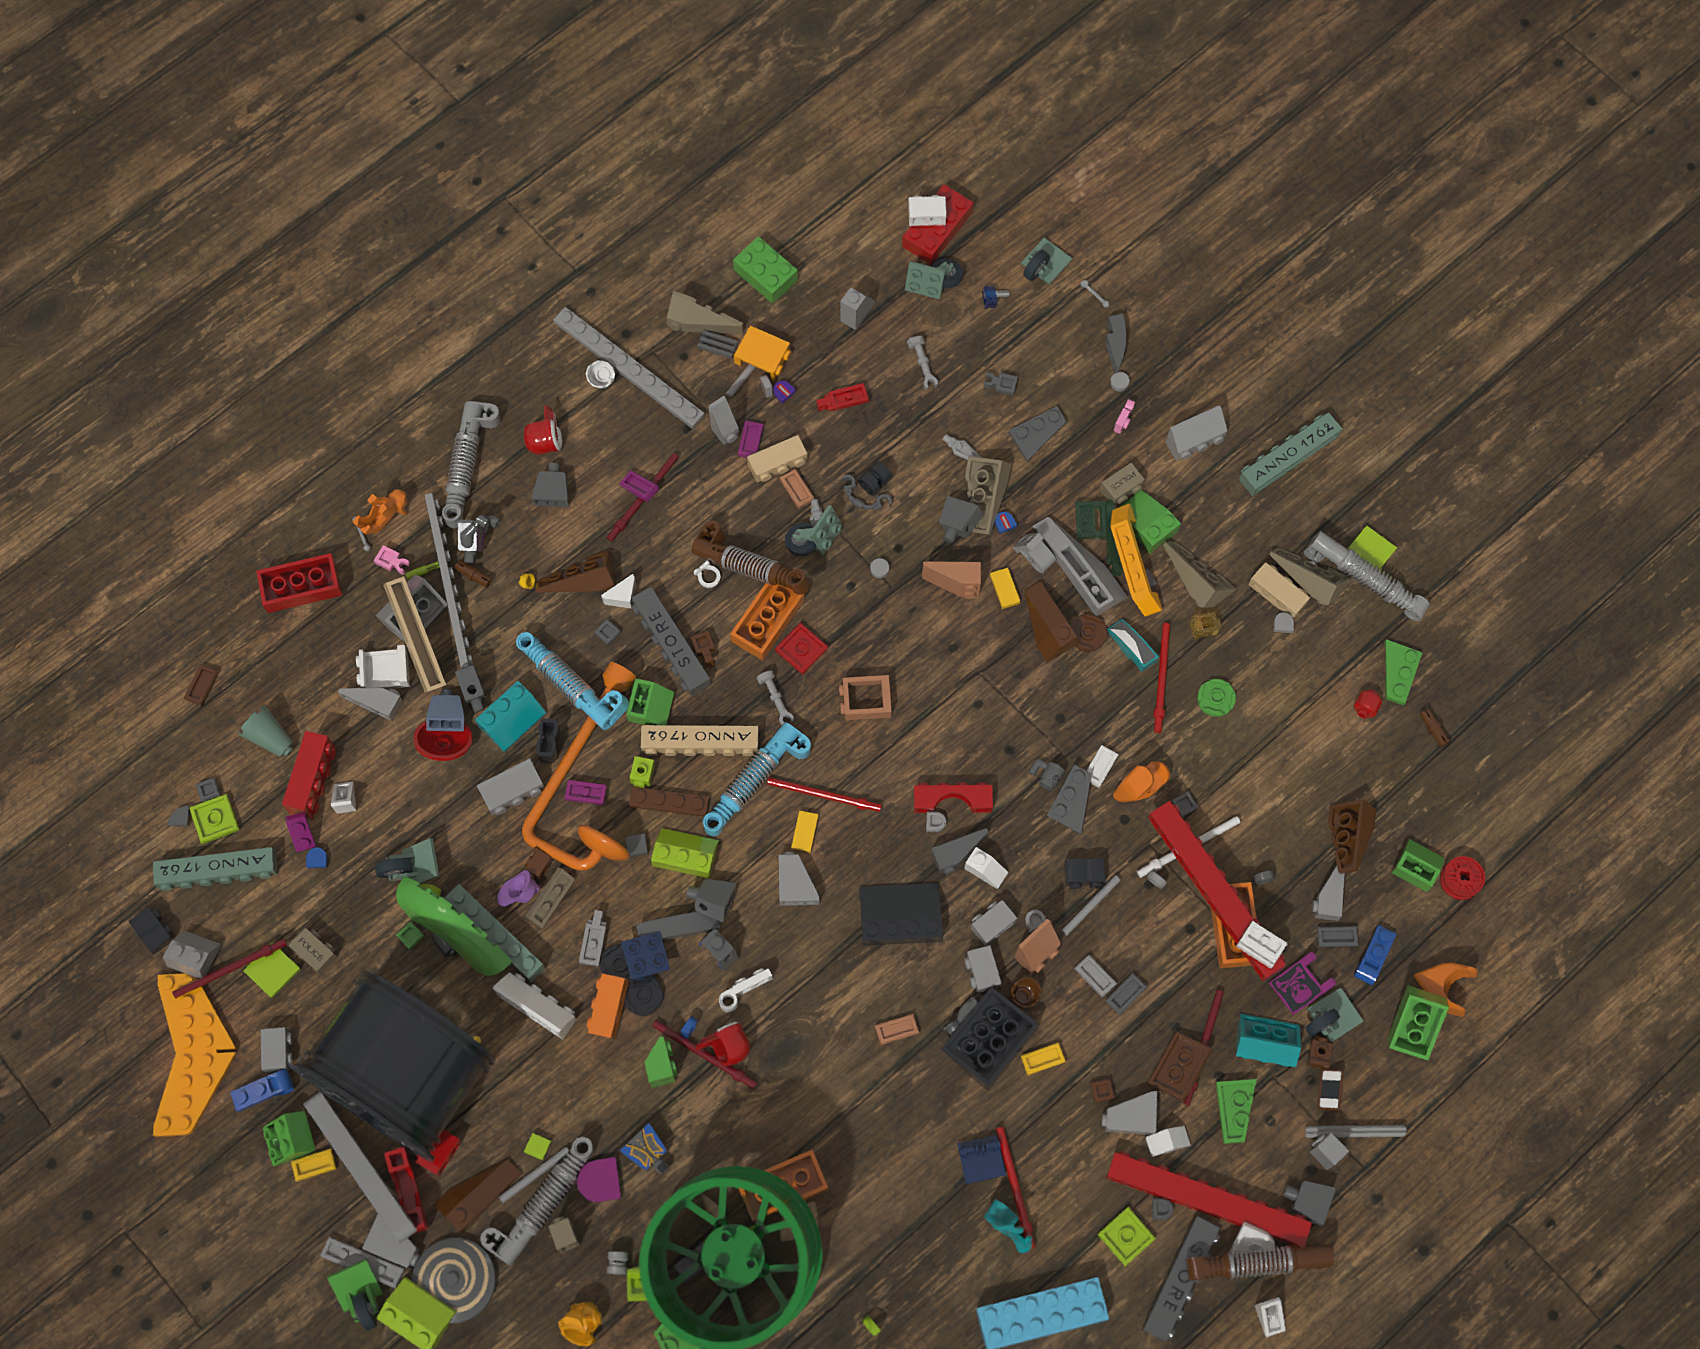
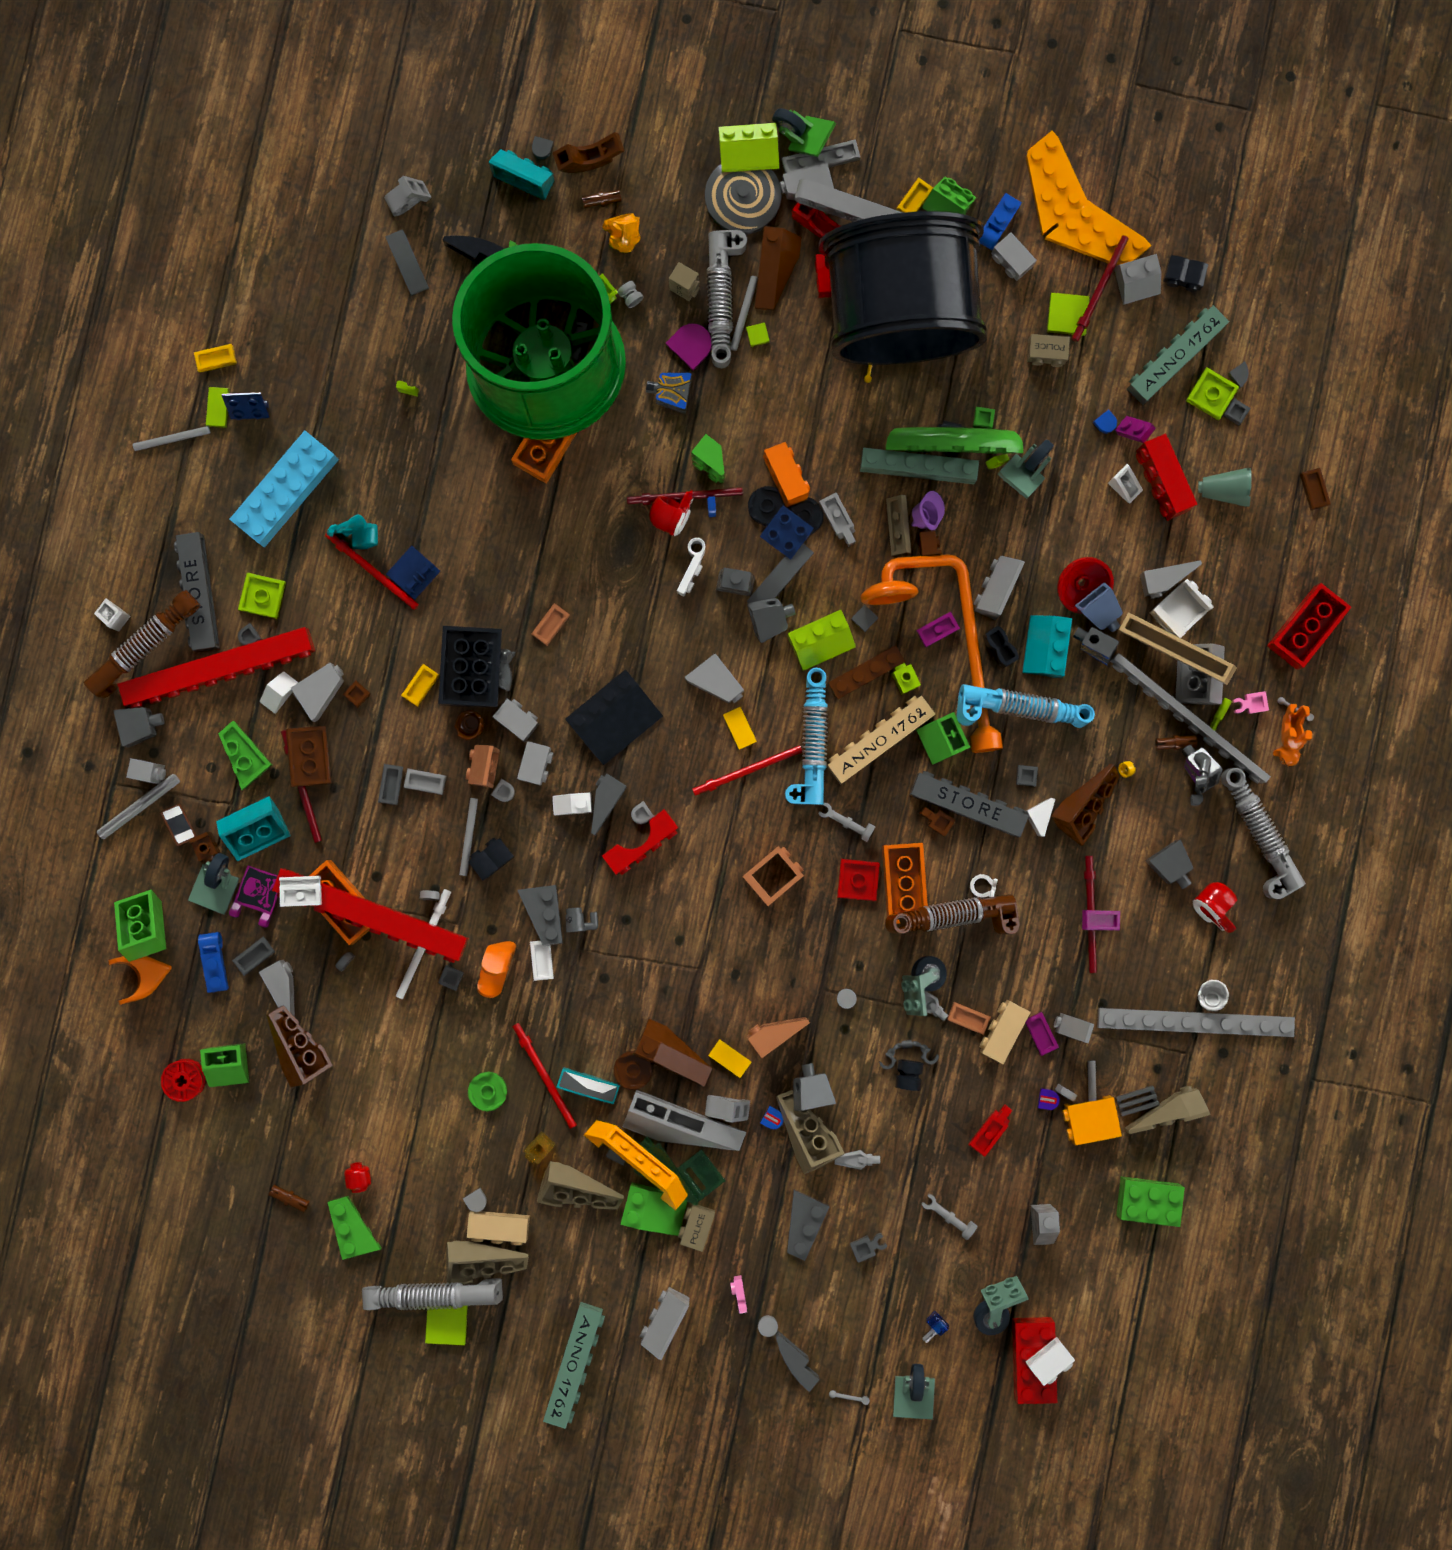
camera: 140 degrees right, 15 degrees up
white slope [492,973,576,1040] -> none
white tile [1229,1222,1276,1256] -> none

